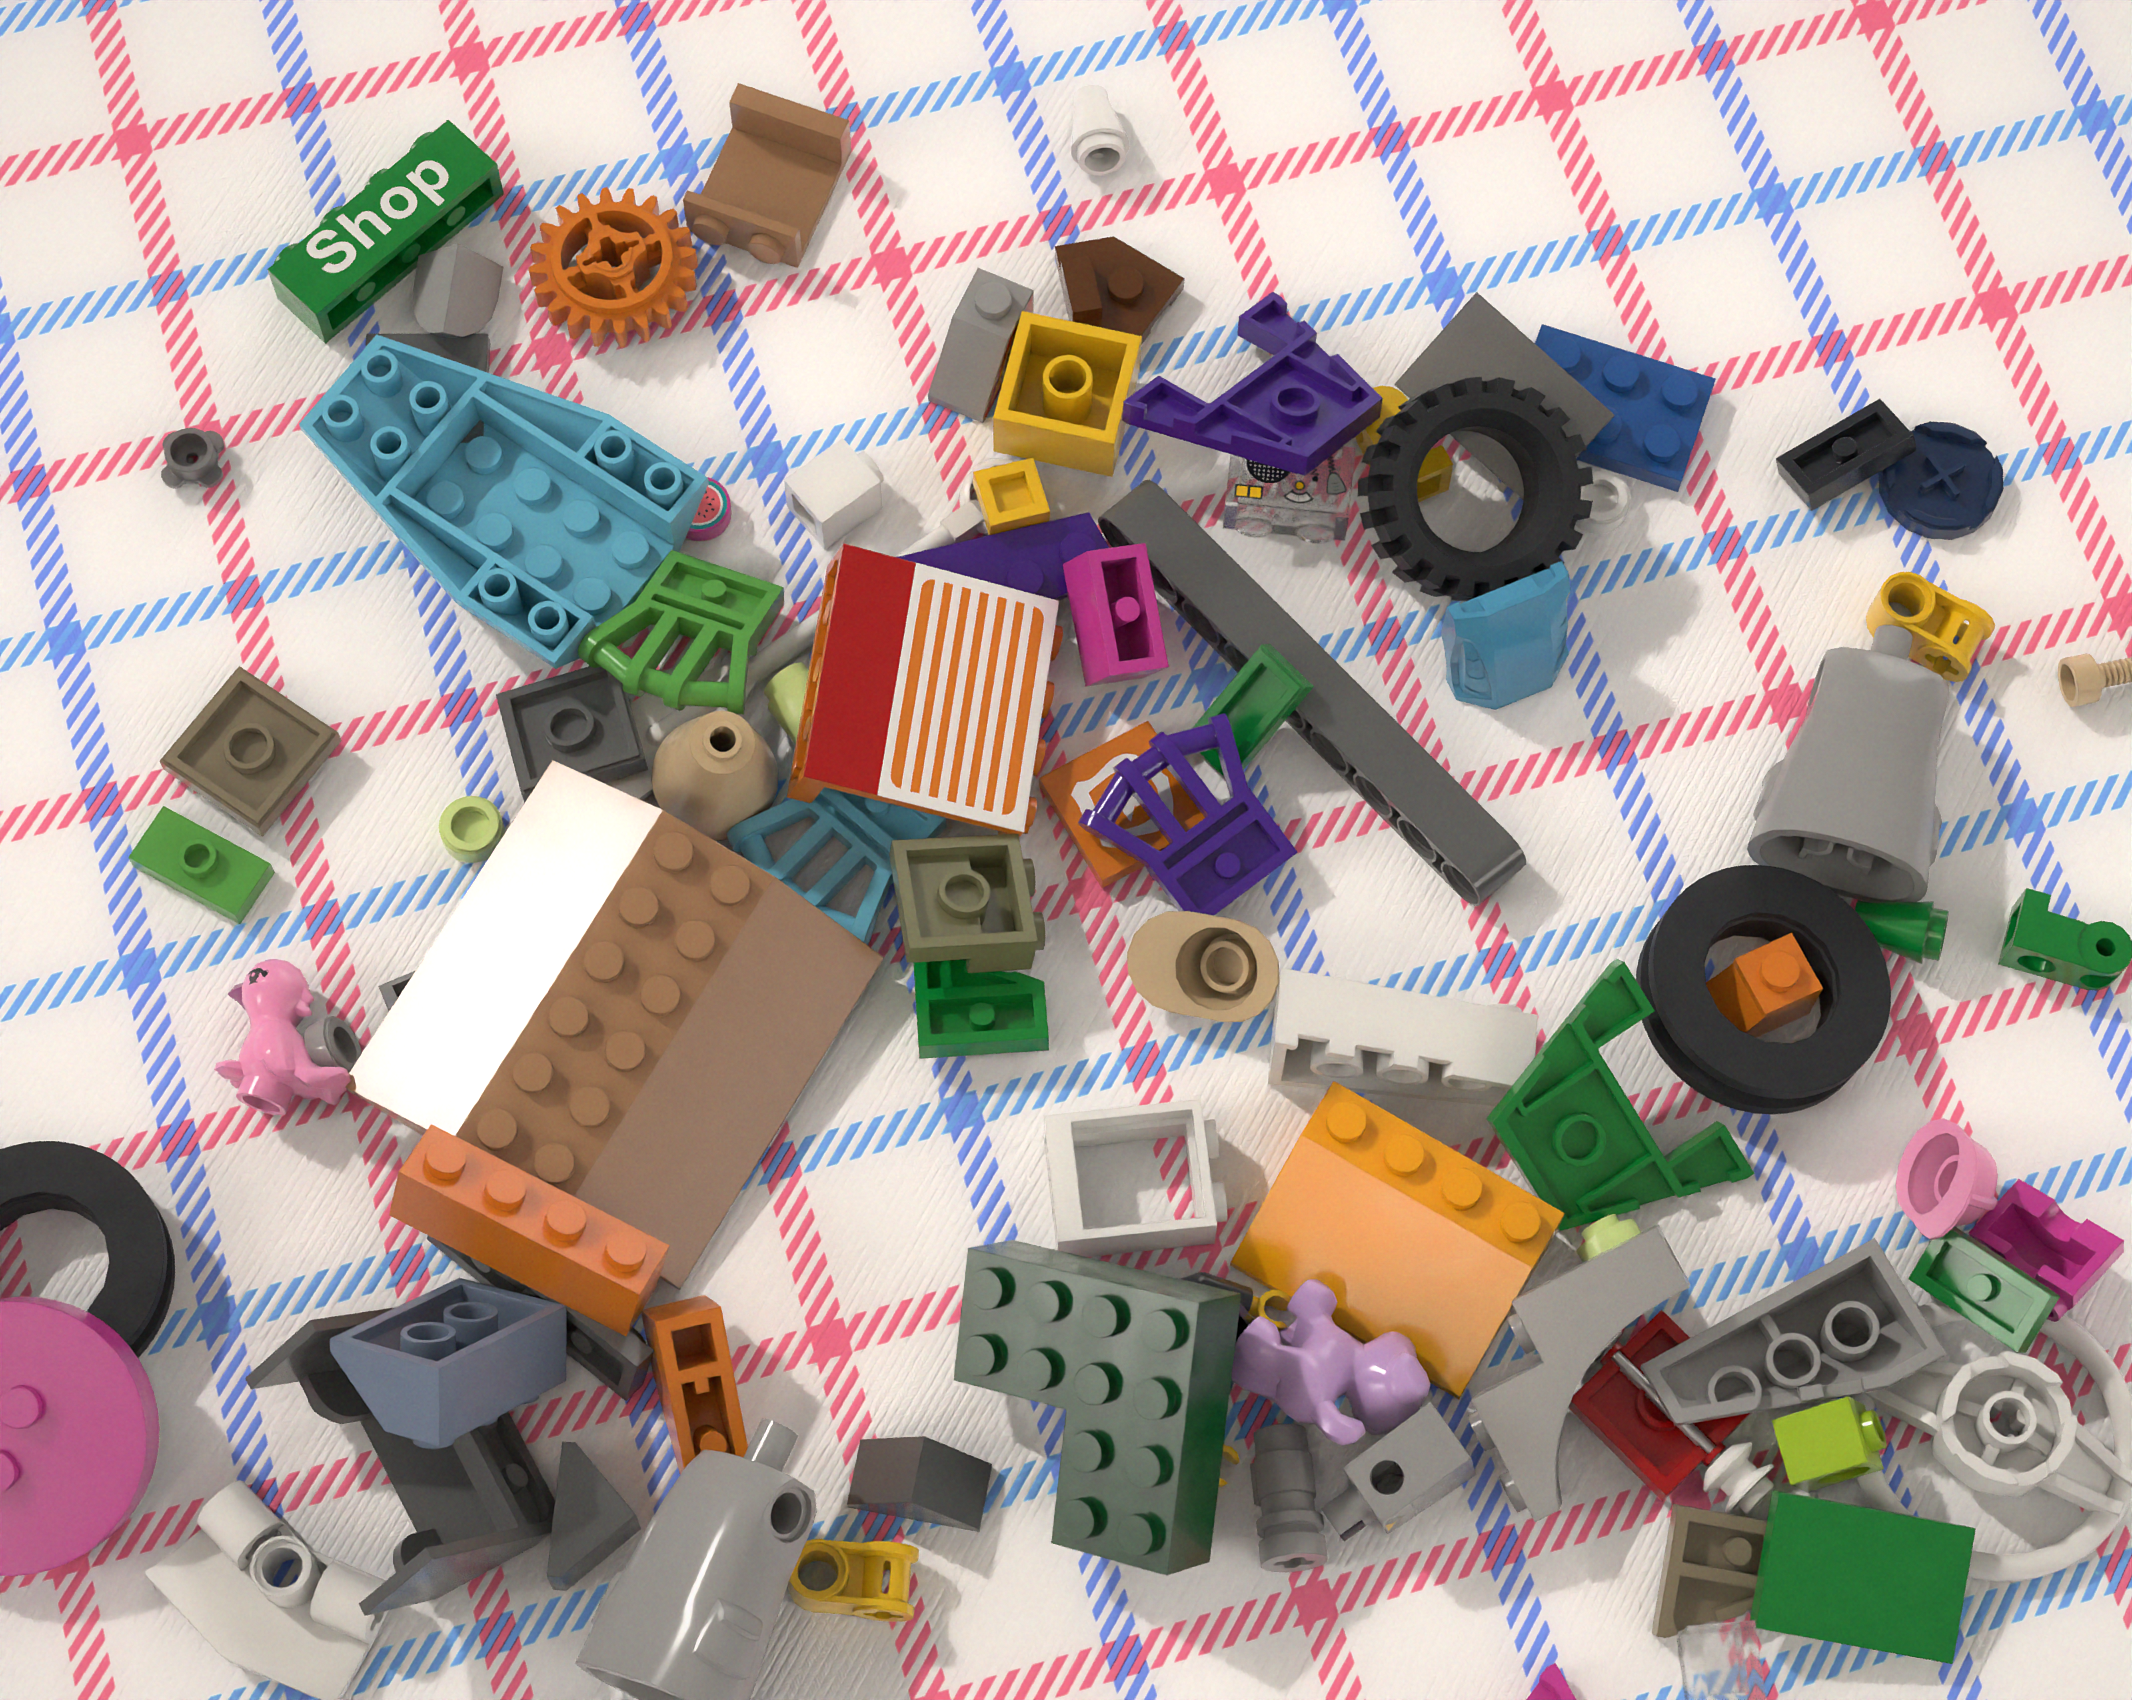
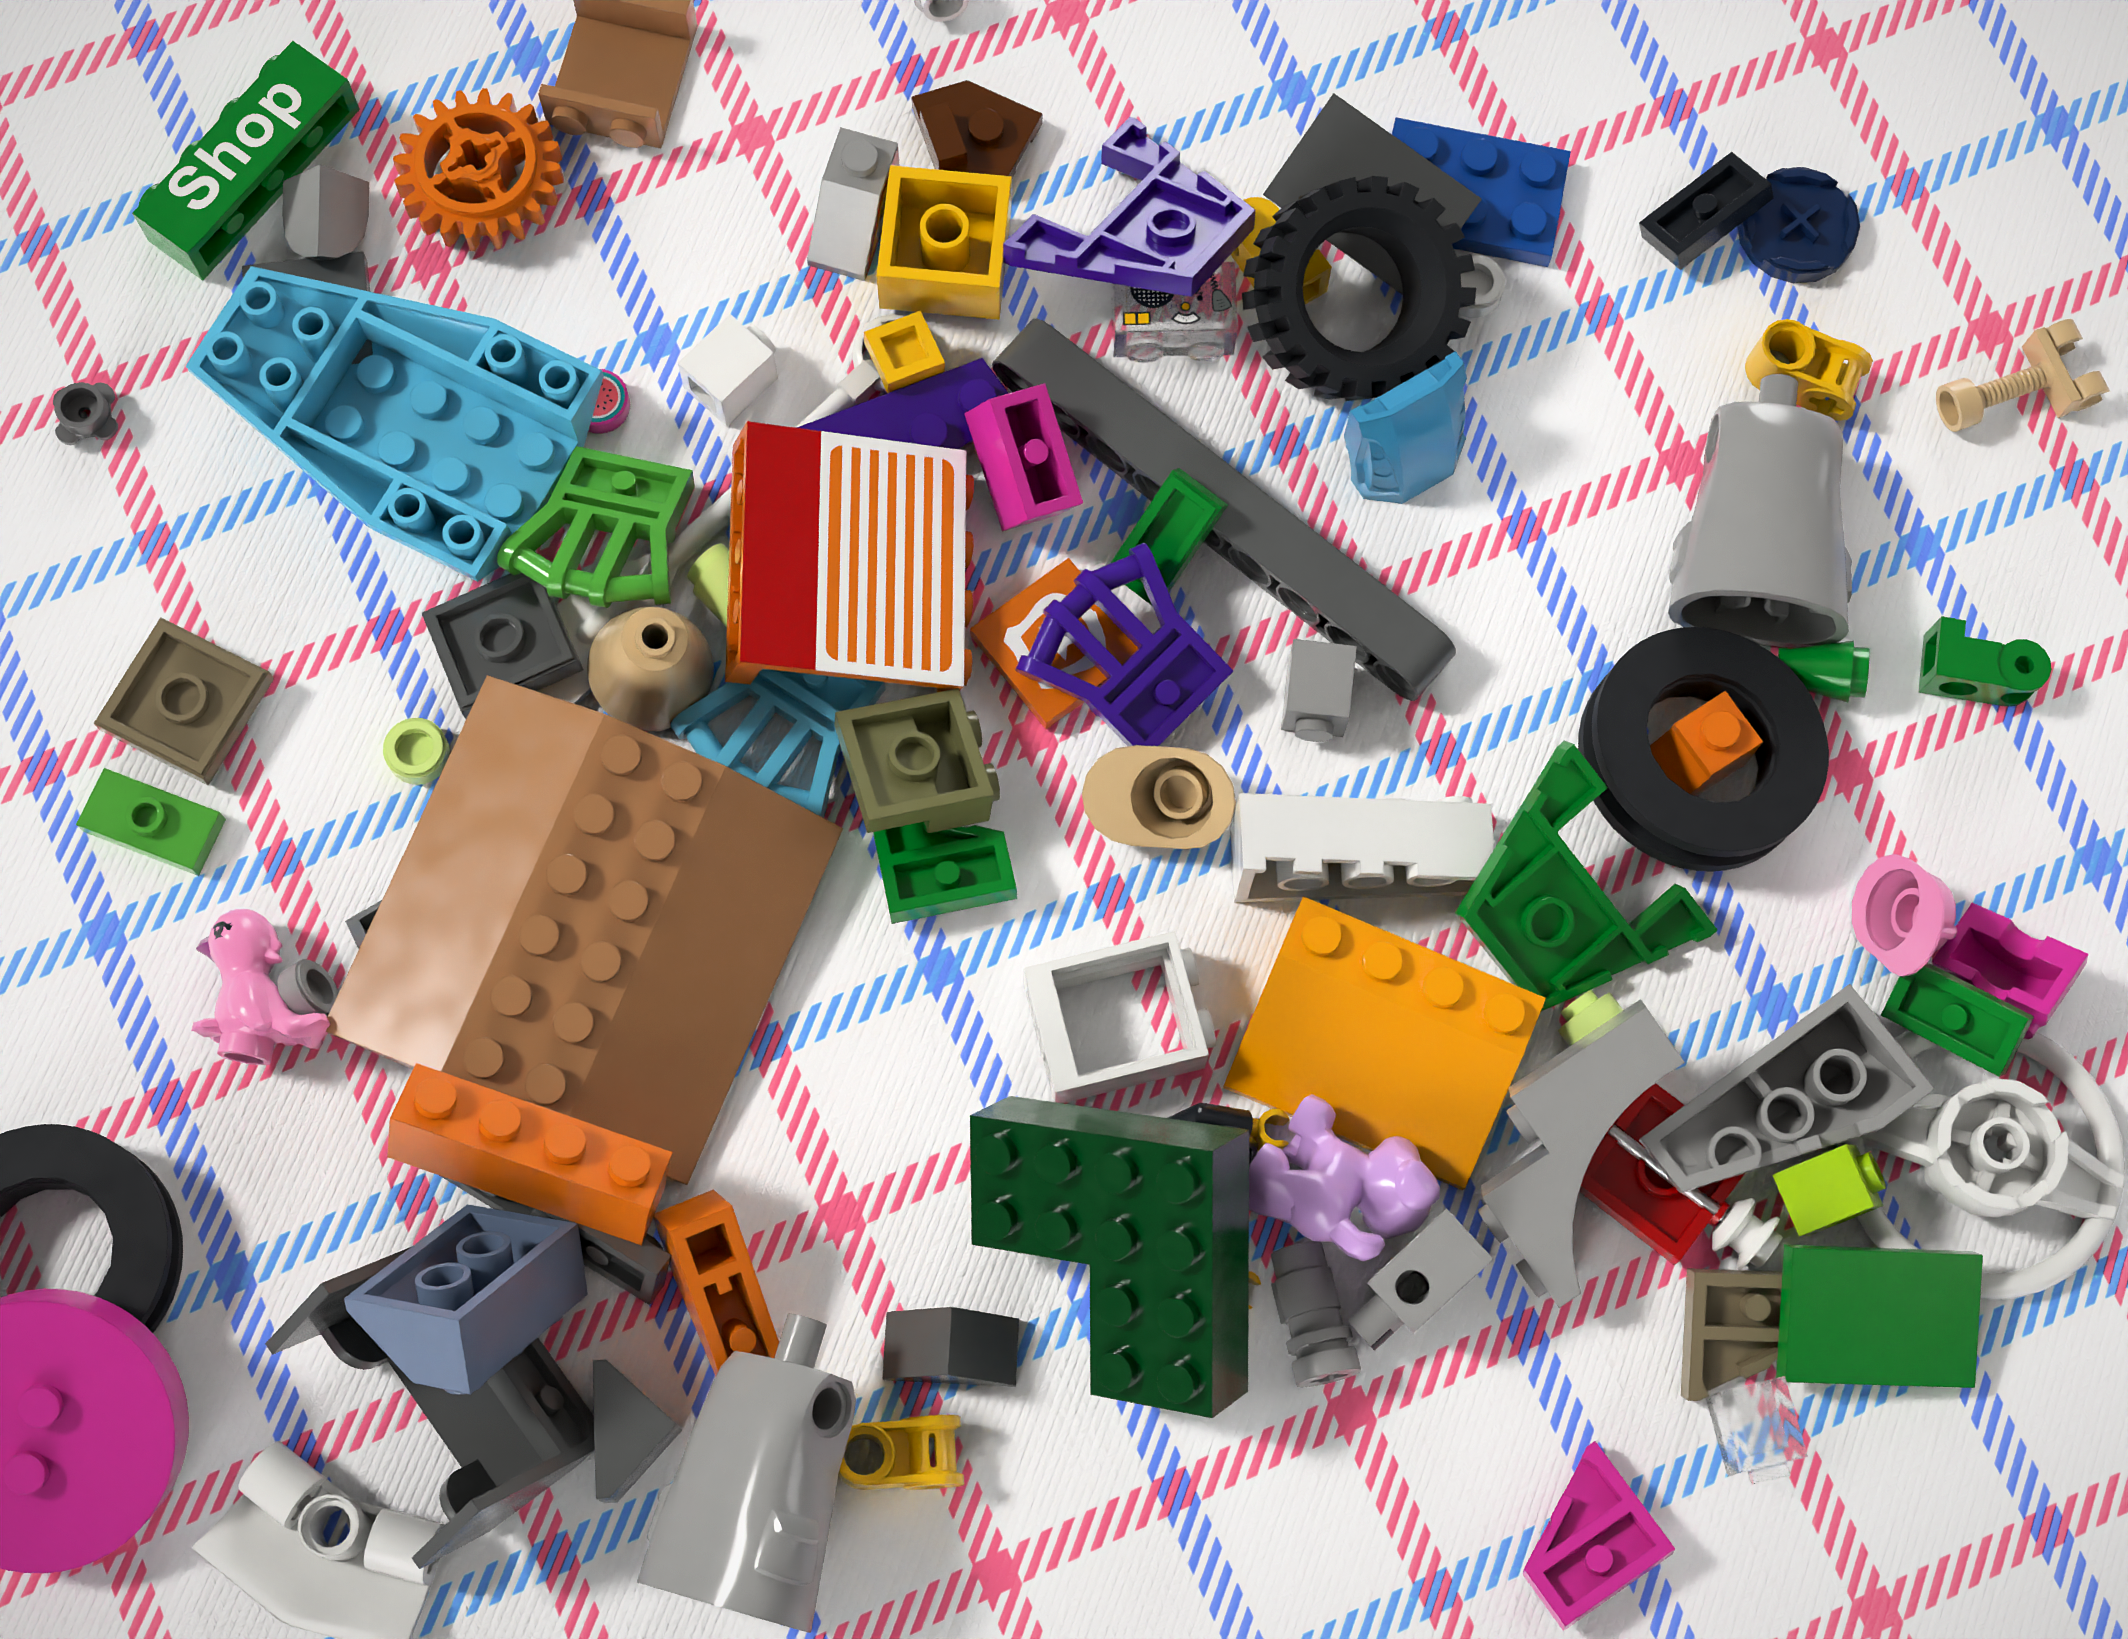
camera: 10 degrees left, 5 degrees up
none -> light grey brick [1281,639,1357,742]

